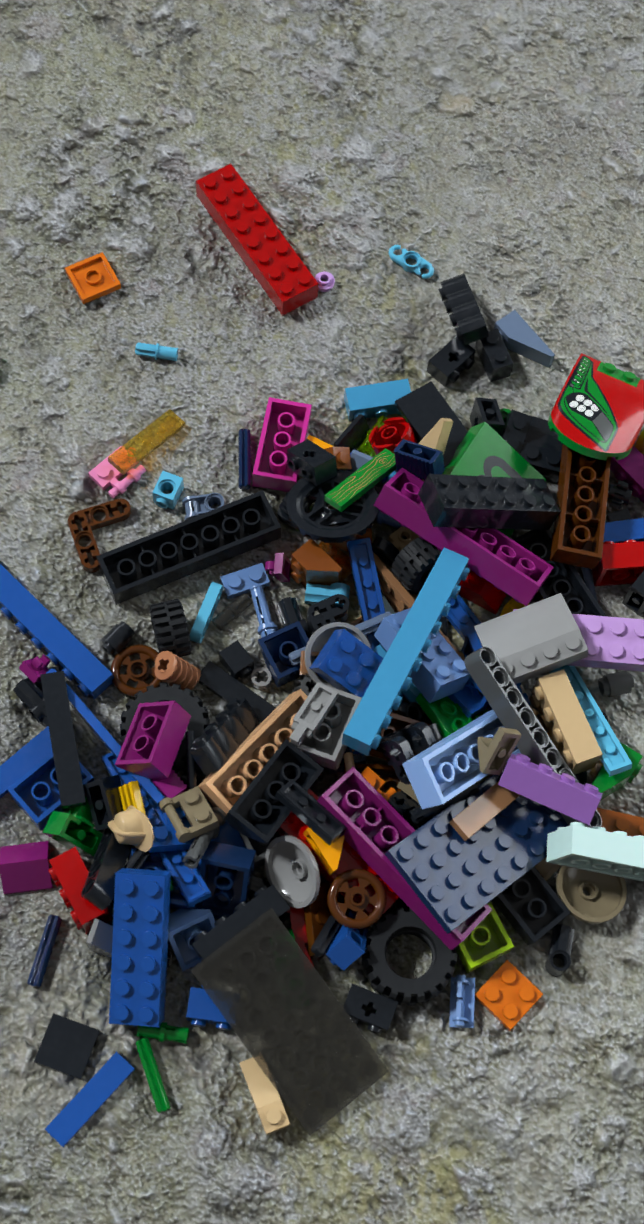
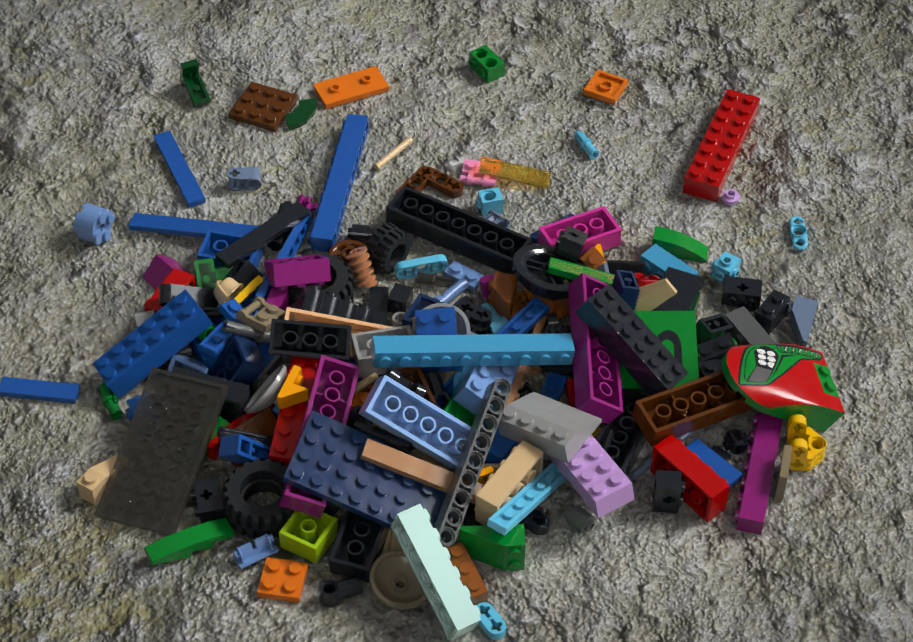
camera: 60 degrees right, 20 degrees down
dark blue axle [27,915,62,988] -> none
black tile [34,1013,100,1080] -> none
green axle [136,1038,170,1113] -> none
black tile [275,779,347,846] -> none
light grey hinge [289,682,339,747] -> none
reddish brown plate [327,869,386,929] -> none
black brick [438,273,489,345] -> none
dark tan slope [477,727,522,775] -> none
medium lavender brick [498,753,602,825] -> none
none -> green slope [144,518,234,565]
none -> tan bar [374,137,413,170]
none -> green slope [652,226,708,263]
none -> medium azure brick [711,251,741,282]
none -> dark grey brick [725,306,776,346]

